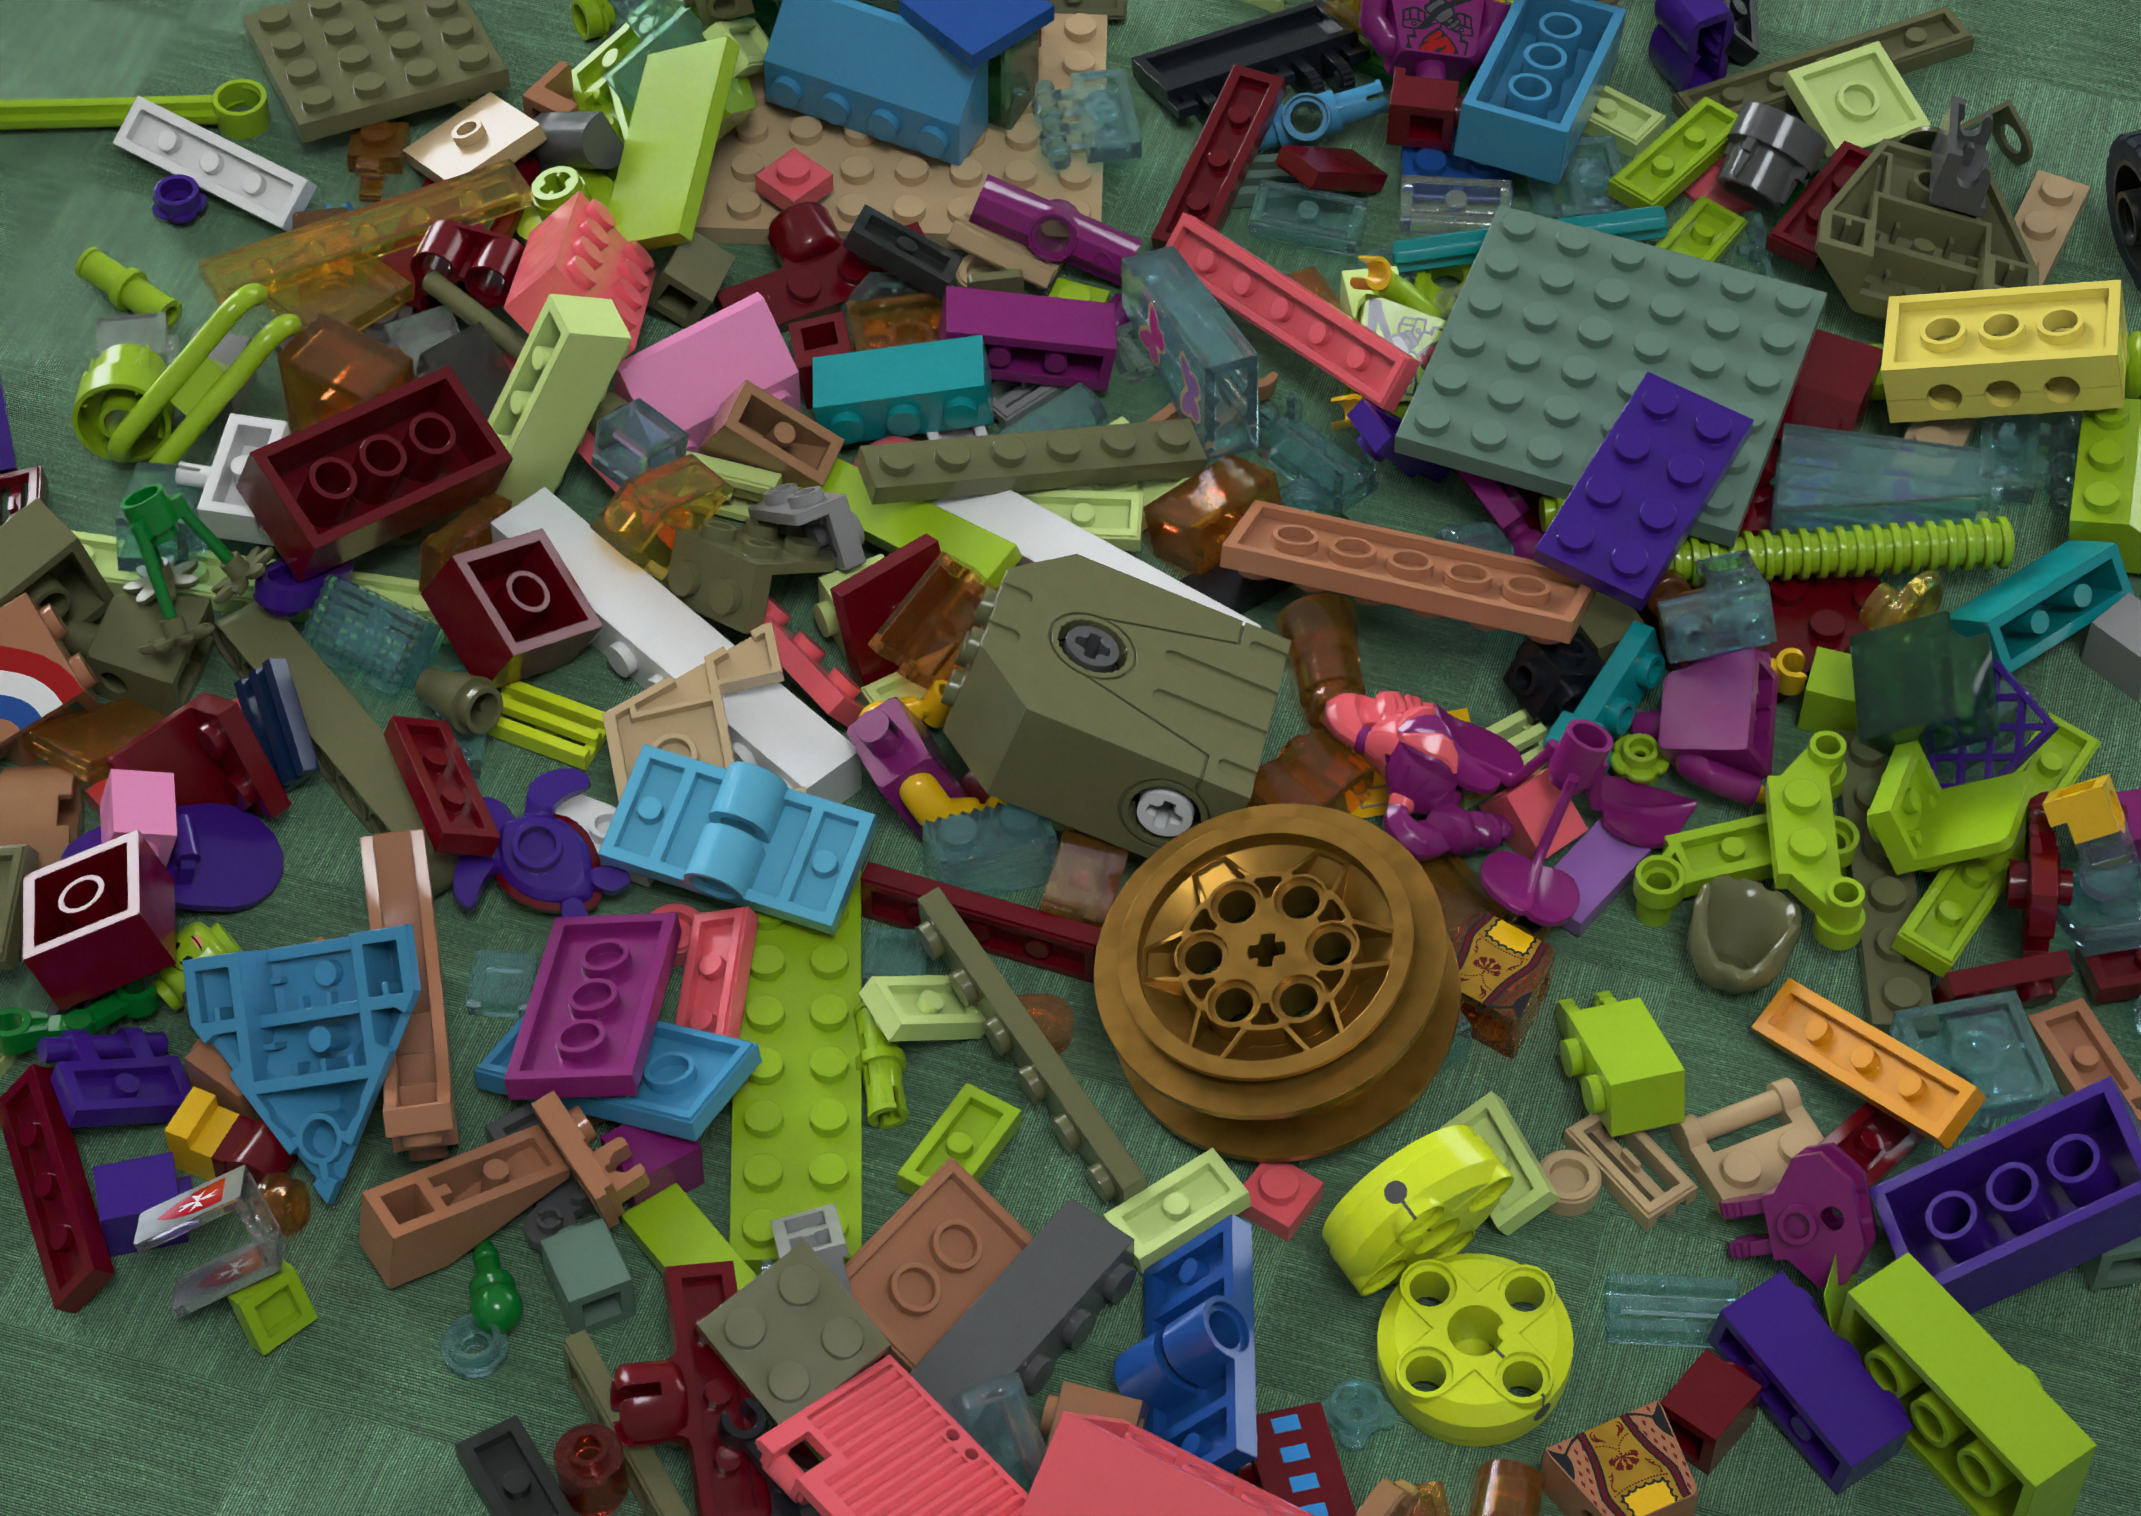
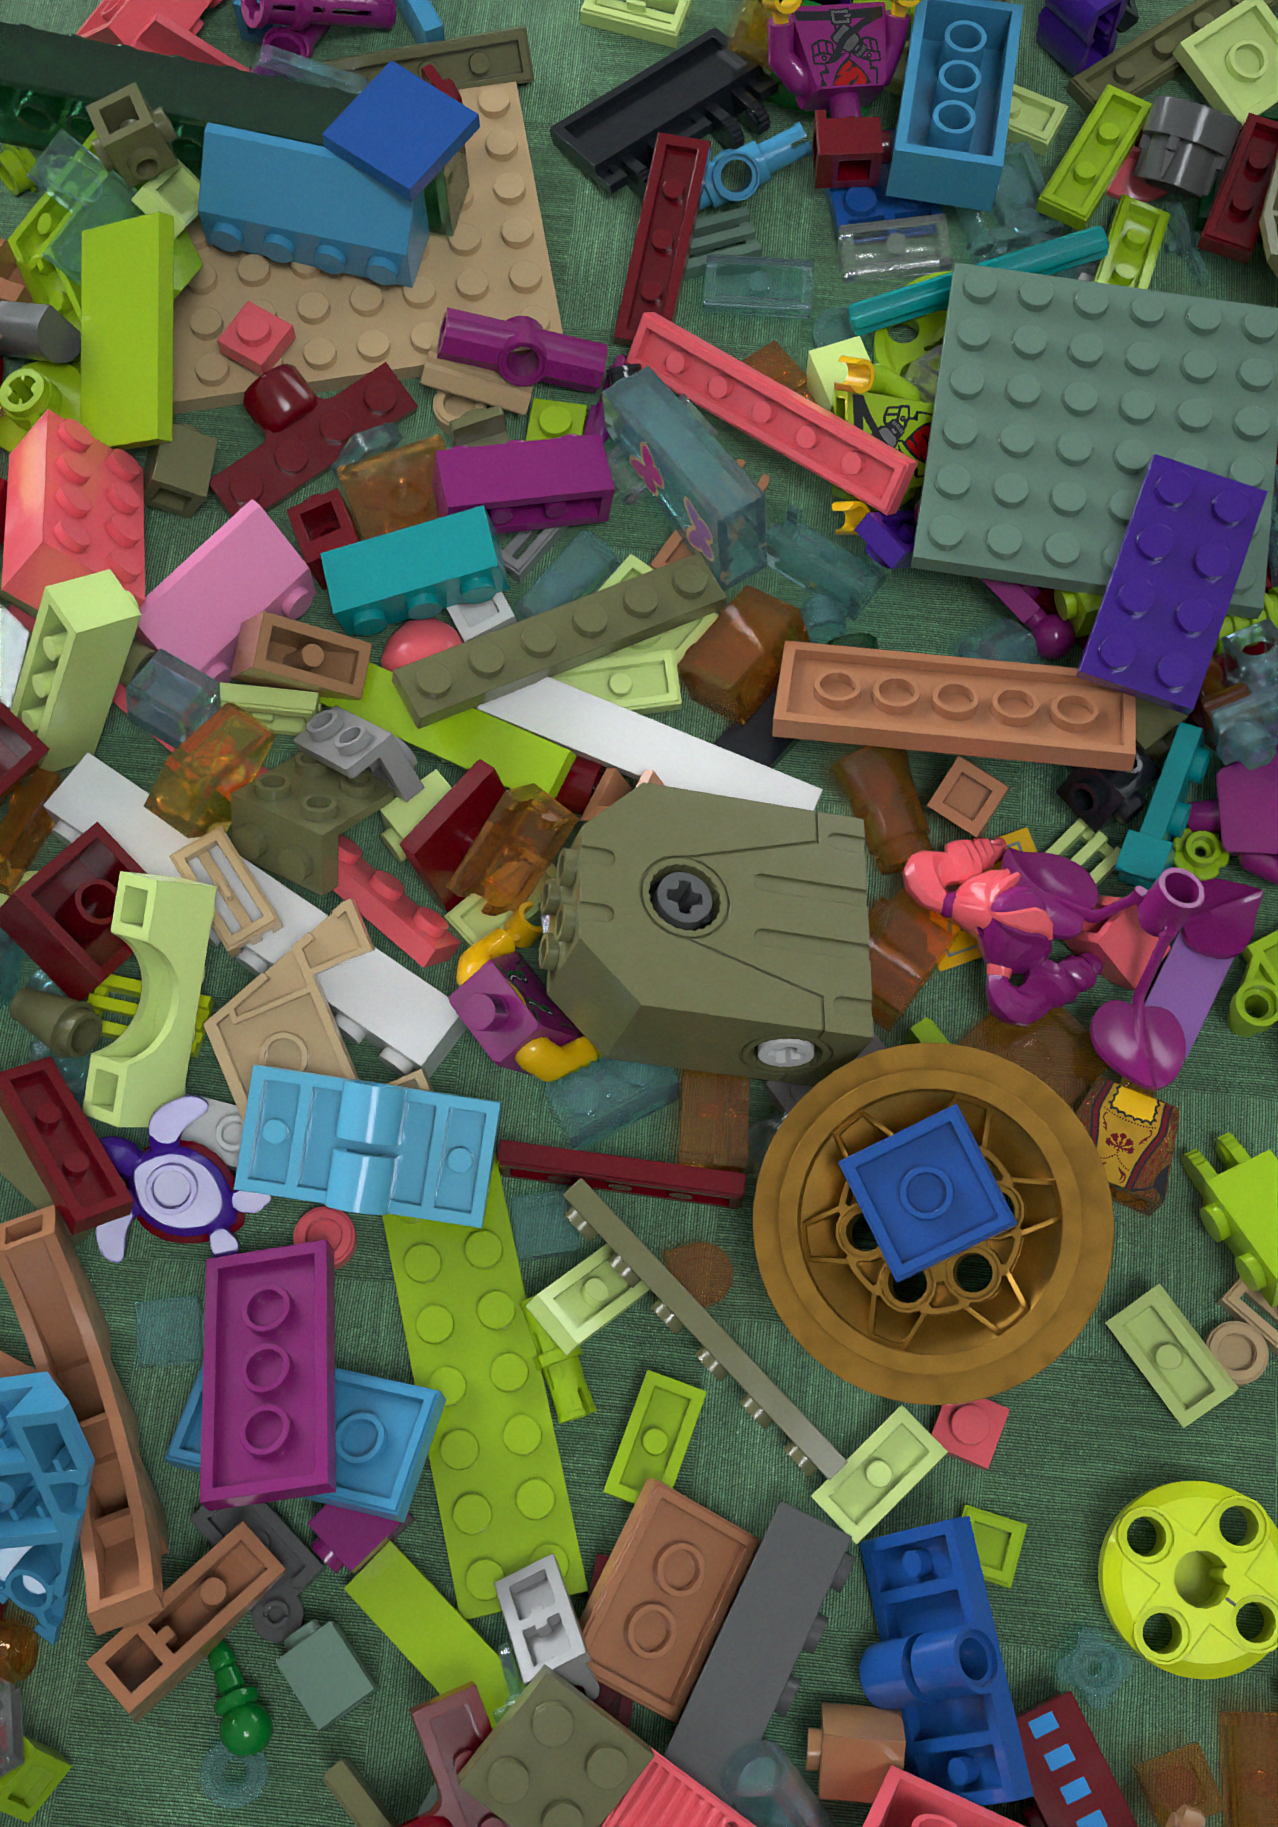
camera: 10 degrees left, 20 degrees up
nougat plate [531,1090,650,1229] -> none
coral tile [675,906,759,1039] -> none
pearl dark grey plate [842,204,963,301] -> none
clear light blue plate [1031,68,1142,170] -> none
dark red tile [1275,145,1388,193] -> none
neon yellow piece [1322,1124,1514,1296] -> none
none -> yellowish green arch [82,871,217,1127]
none -> tan tile [169,826,284,958]
none -> blue tile [838,1104,1018,1283]
none -> nougat panel [927,756,1011,838]
none -> lime tile [959,1504,1027,1590]

